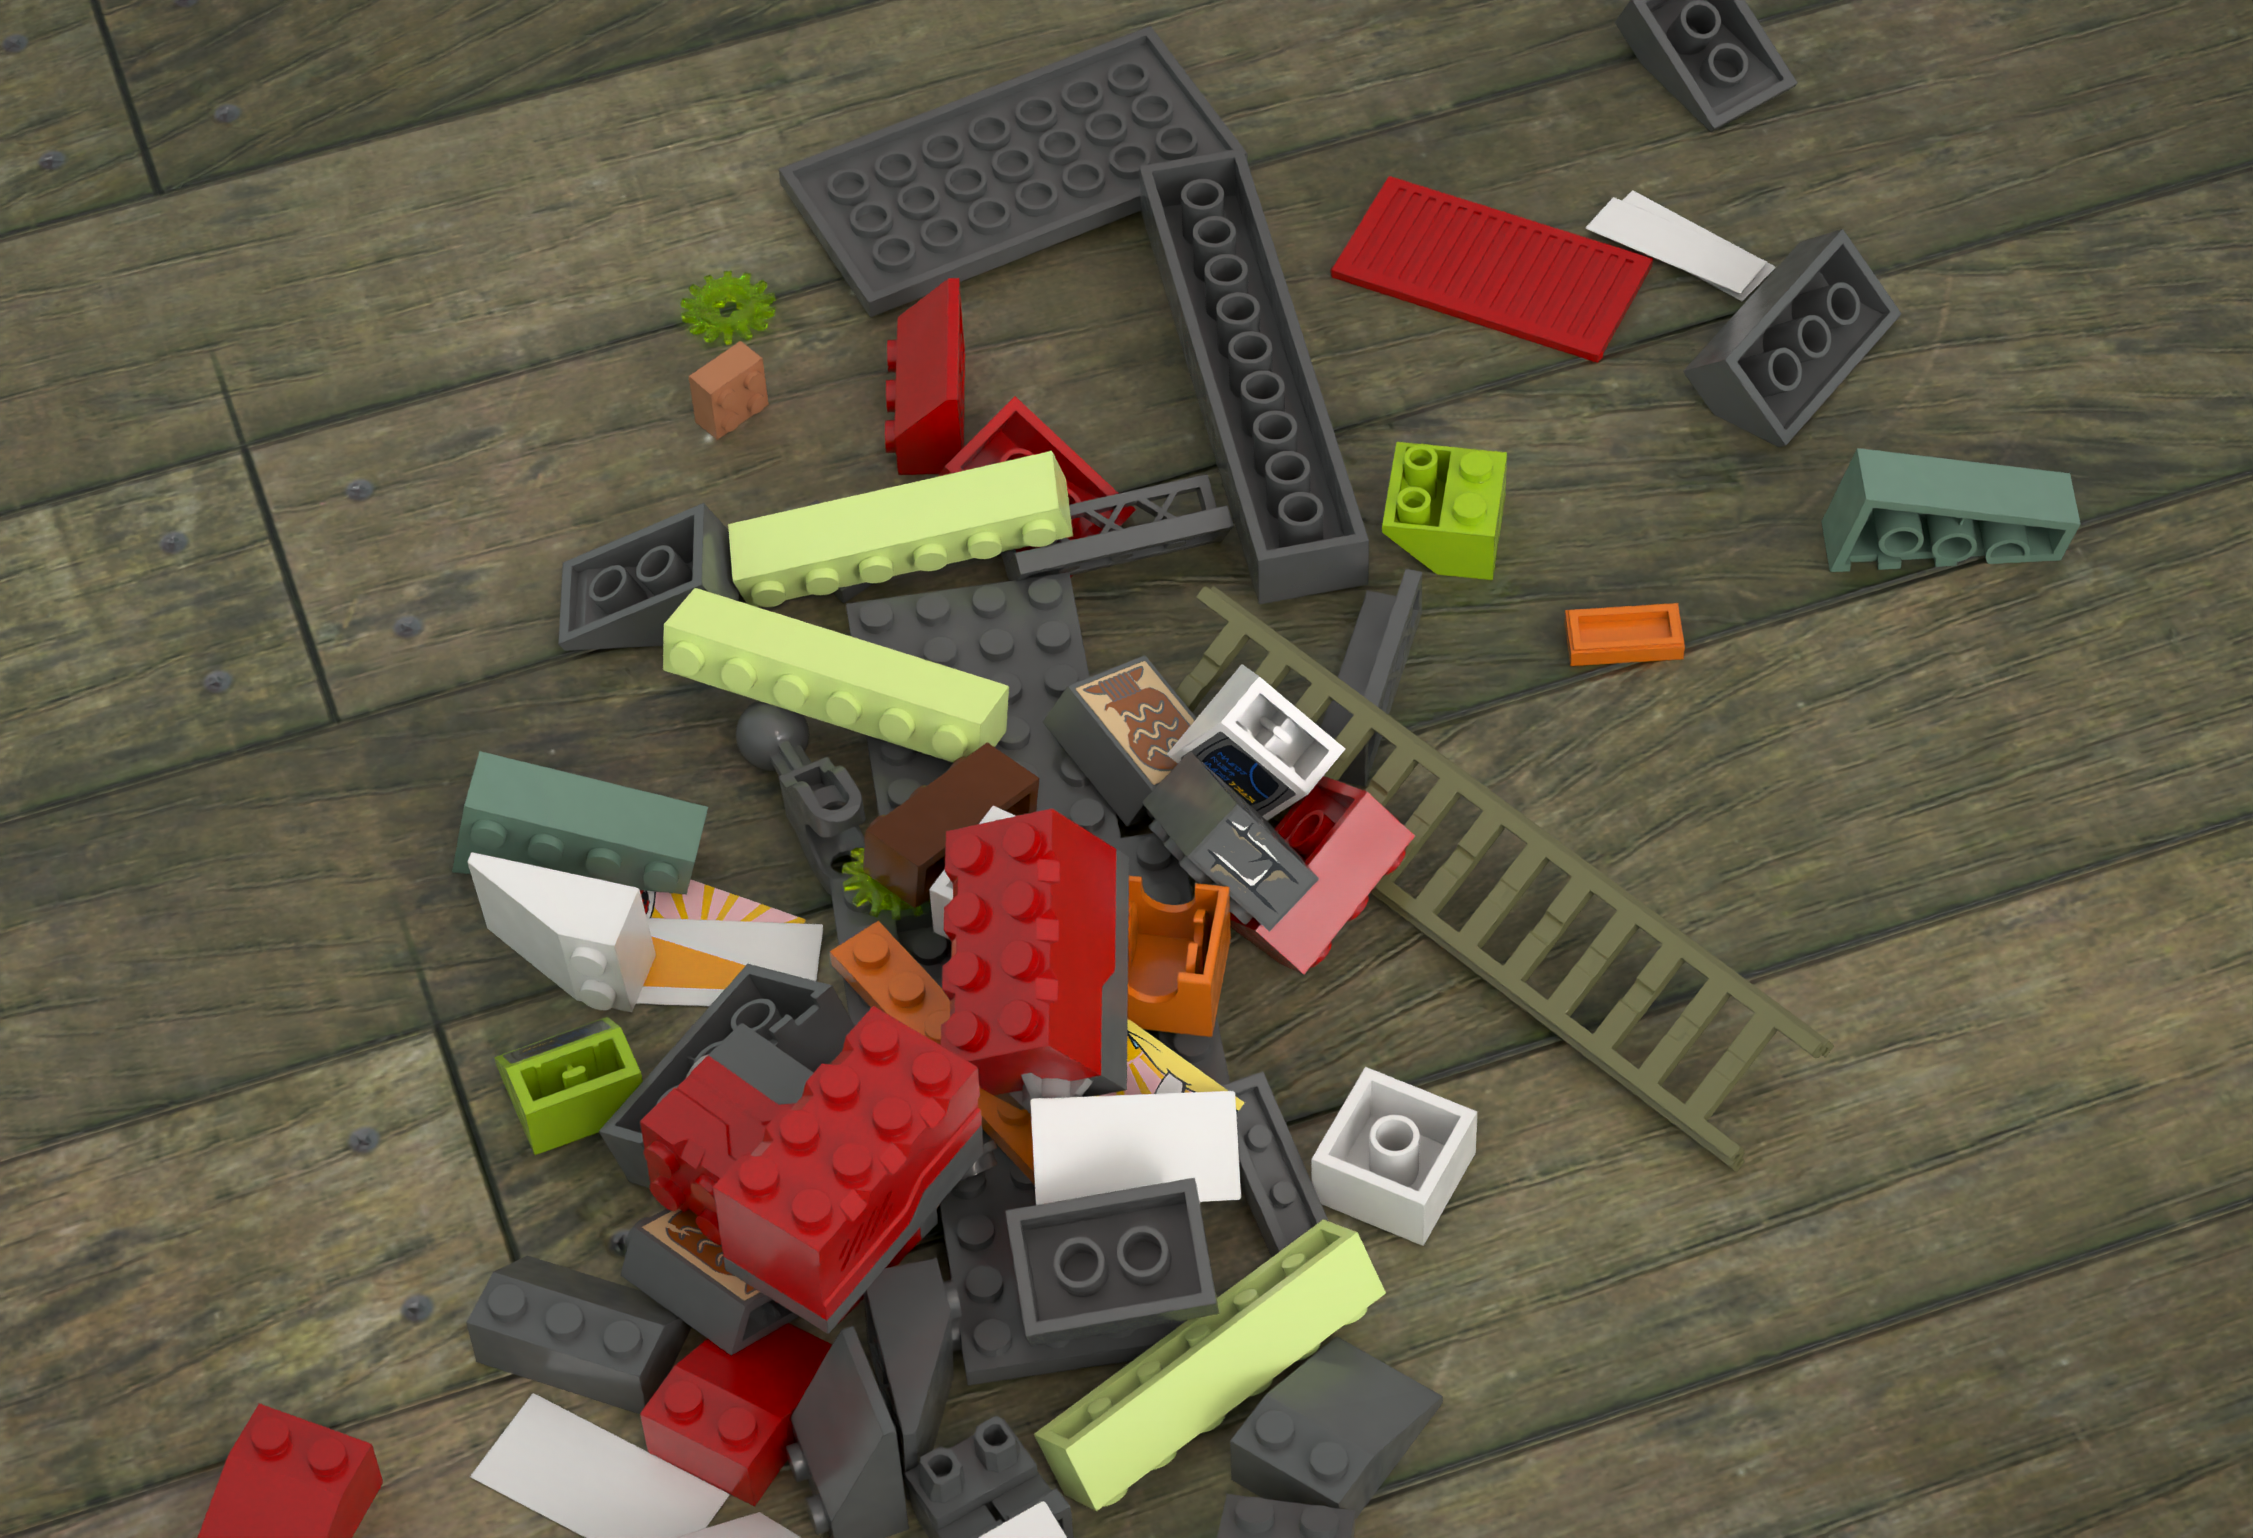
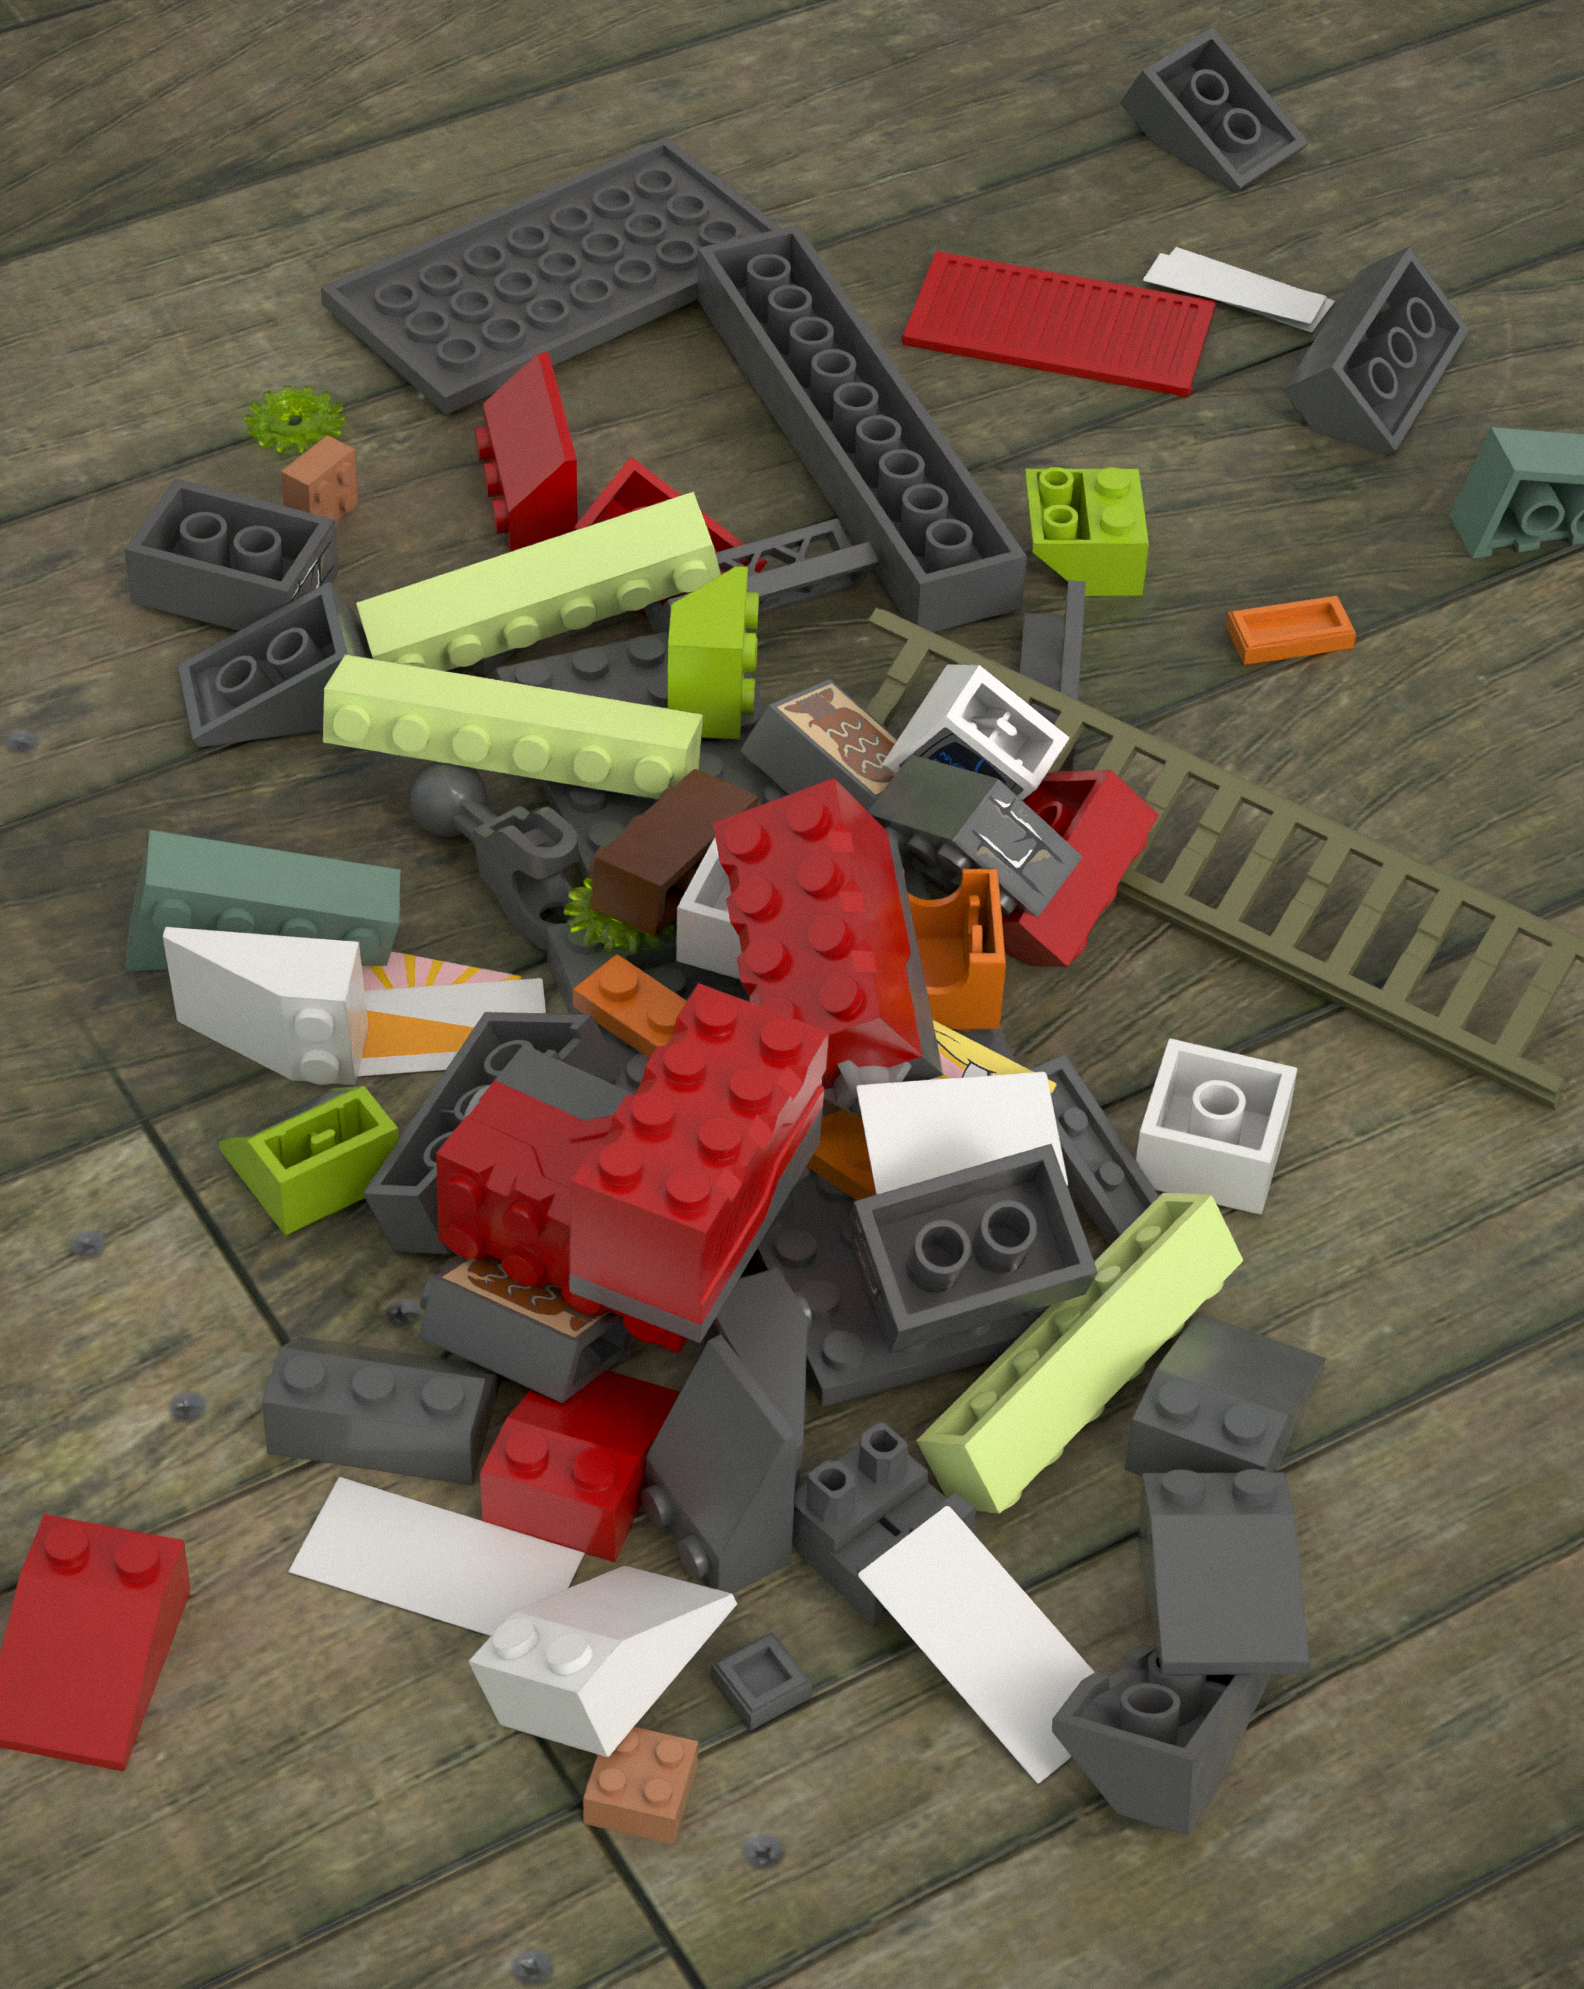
camera: 15 degrees left, 5 degrees down
none -> dark grey brick [125,478,339,631]
none -> lime slope [667,566,759,739]

